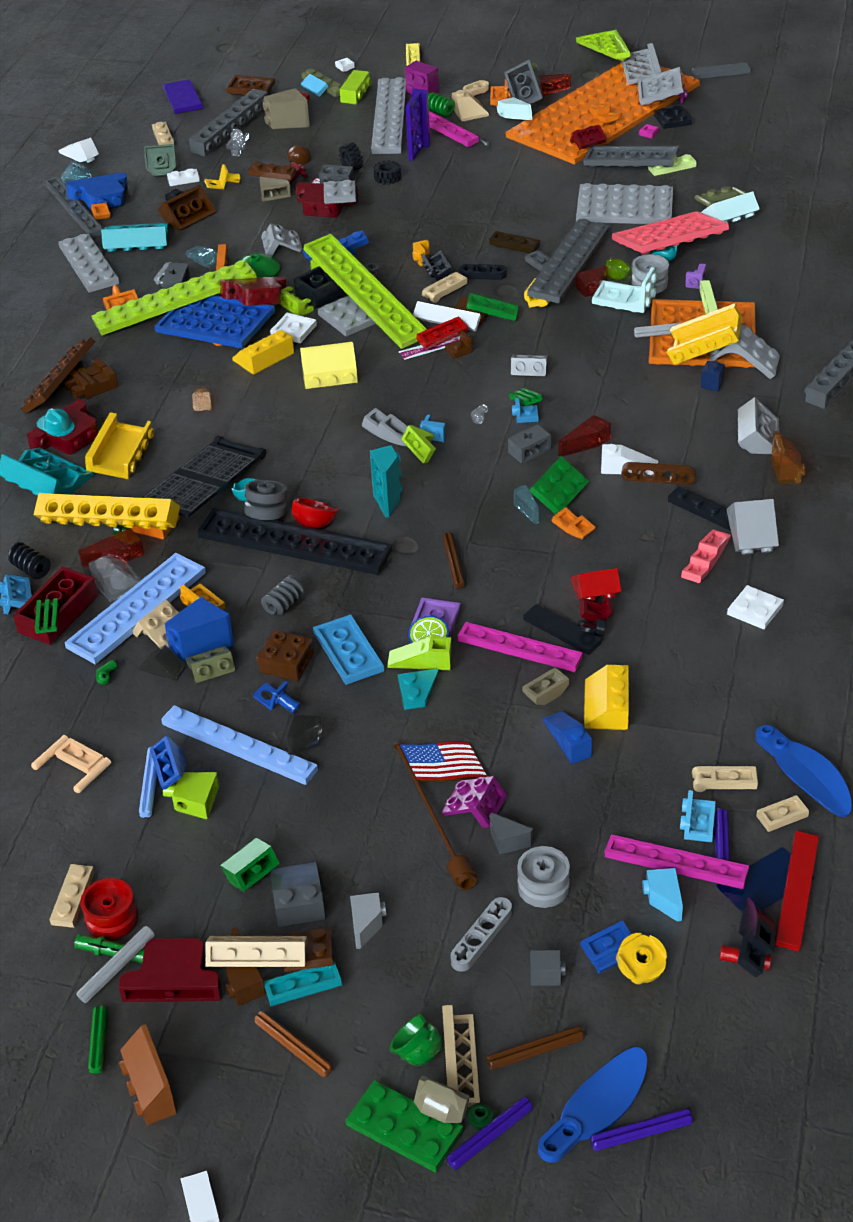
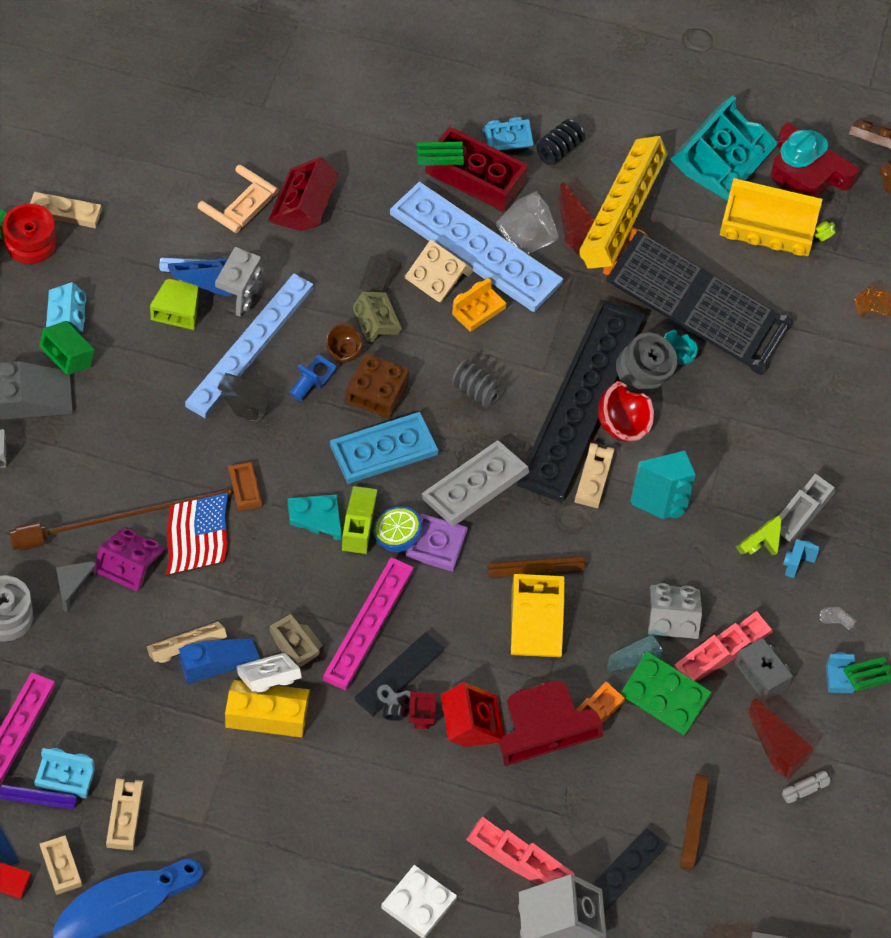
camera: 85 degrees right, 15 degrees up
green arm [96,660,117,685] -> none
blue slope [164,597,234,662] -> none
white slope [601,444,658,475] -> none
none -> medium azure bracket [46,282,87,333]
none -> tan plate [146,622,227,663]
none -> light grey bracket [215,247,263,317]
none -> dark orange tile [228,462,262,511]
none -> white plate [237,653,301,692]
none -> dark red slope [268,157,339,231]
none -> reddish brown hair [326,324,363,363]
none -> light grey plate [422,440,529,527]
none -> dark red brick [499,681,603,766]
none -> yellow slope [511,574,564,657]
none -> tan plate [575,443,615,508]
none -> light grey bracket [648,583,702,639]
none -> coral slope [674,611,773,682]
none -> light grey axle [782,771,831,803]
none -> lime plate [814,221,836,241]

